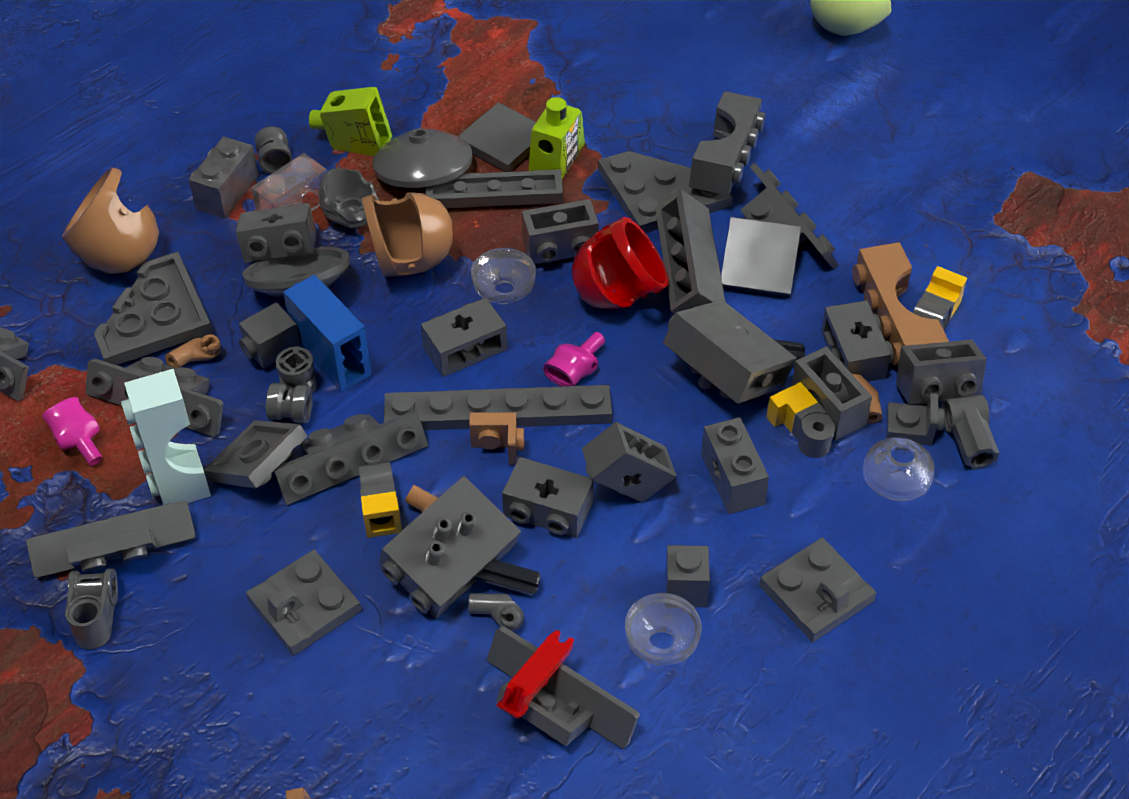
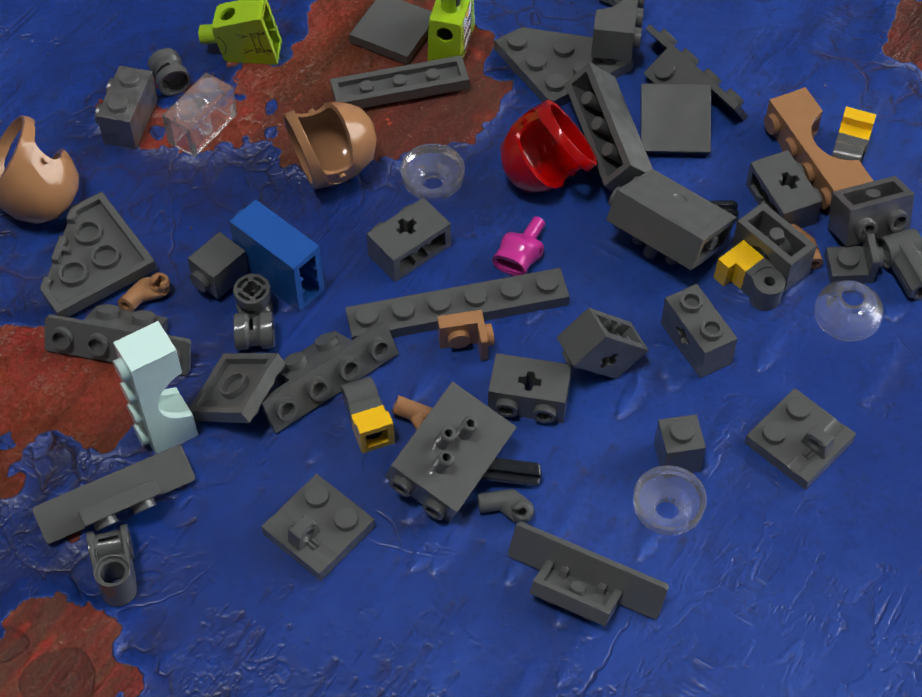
camera: 10 degrees left, 5 degrees up
dark pink piece [42,397,103,466] -> none
dark grey brick [236,203,317,263] -> none
dark grey dish [242,247,350,298] -> none
dark grey hair [318,168,379,228] -> none
dark grey dish [372,128,473,188] -> none
red piece [496,630,574,719] -> none
flat silver brick [522,199,599,265] -> none

